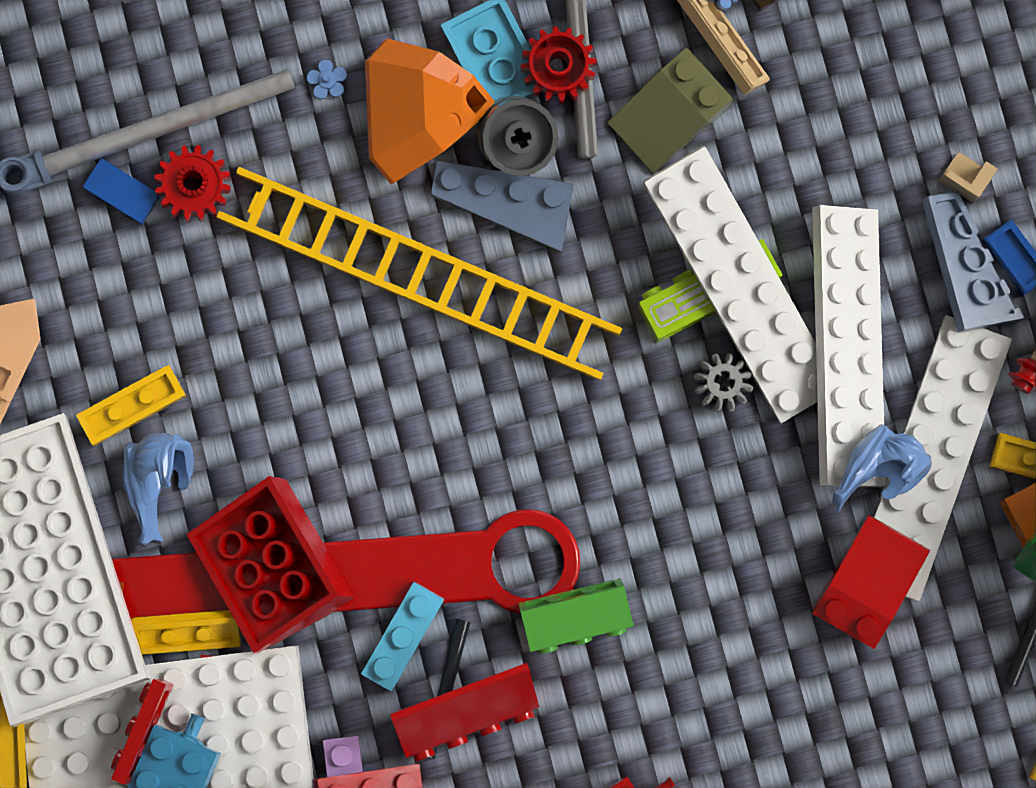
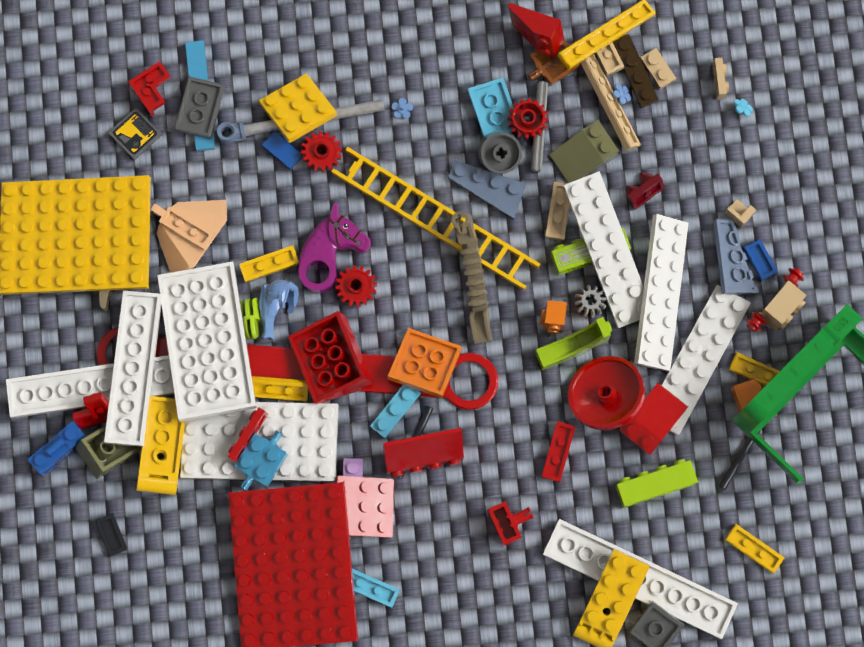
camera: 10 degrees right, 5 degrees down
orange brick [365,38,495,184] -> none
bright green brick [518,578,634,654] -> none
medium blue hair [832,424,932,514] -> none
none -> lime arm [240,298,260,340]
none -> yellow plate [259,73,337,143]
none -> magenta animal [299,203,371,294]
none -> red gear [335,265,377,308]
none -> orange plate [388,328,462,398]
none -> dark tan piece [451,212,492,344]
none -> lime arch [535,317,612,370]
none -> orange brick [540,300,567,334]
none -> red plate [541,421,576,483]
none -> tan plate [545,182,570,241]
none -> red dish [568,356,645,430]
none -> lime brick [615,459,698,508]
none -> dark red tile [626,172,665,210]

